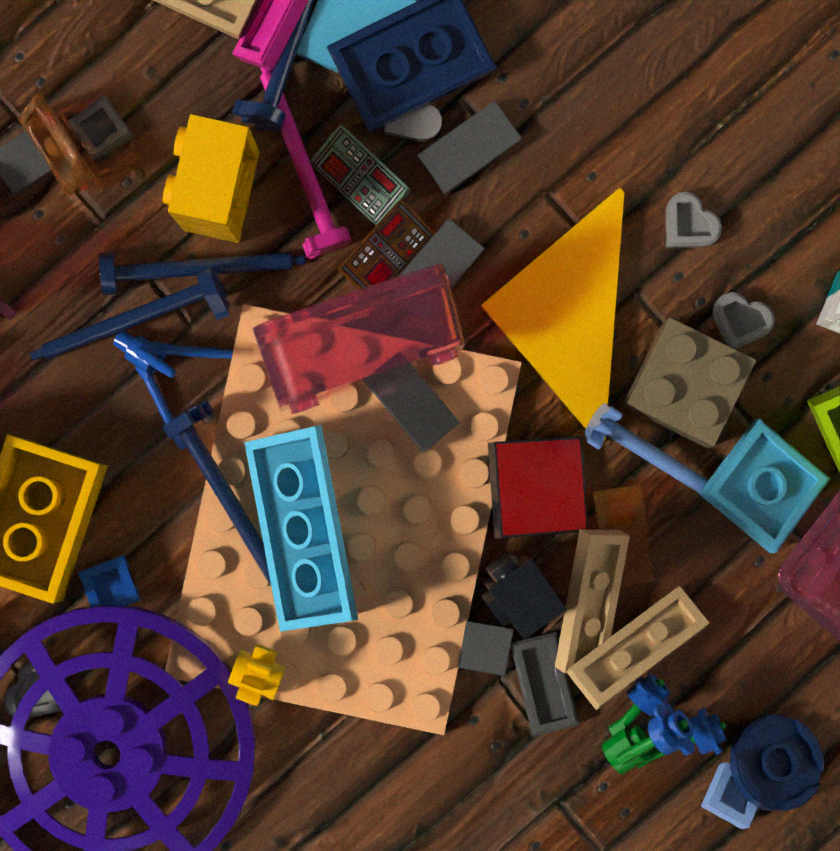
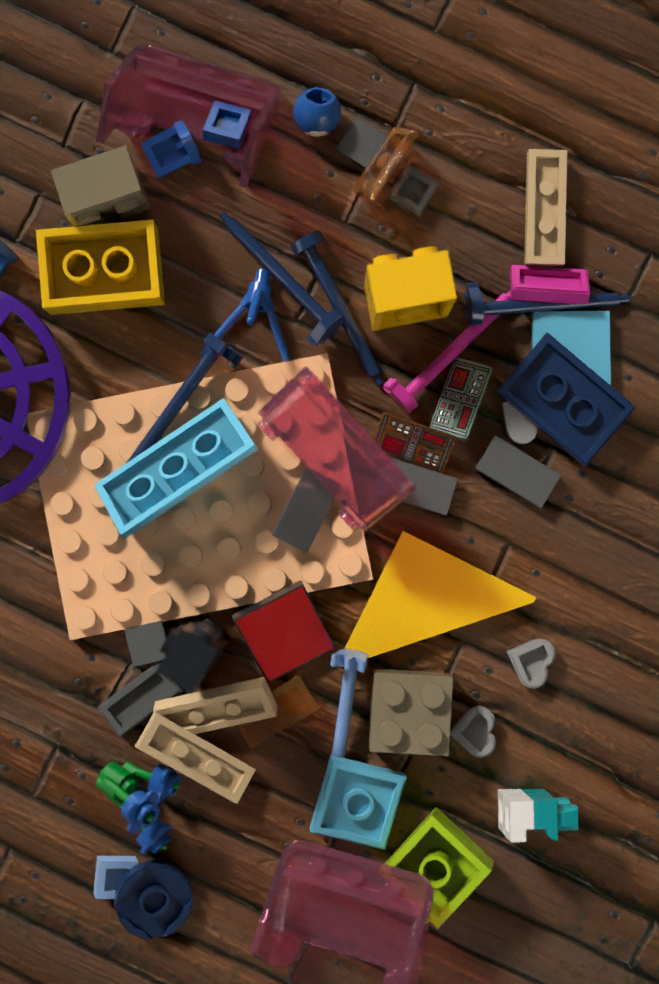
camera: 70 degrees right, 0 degrees up
blue plate [78,555,142,606] -> none
yellow gear [228,644,286,707] -> none

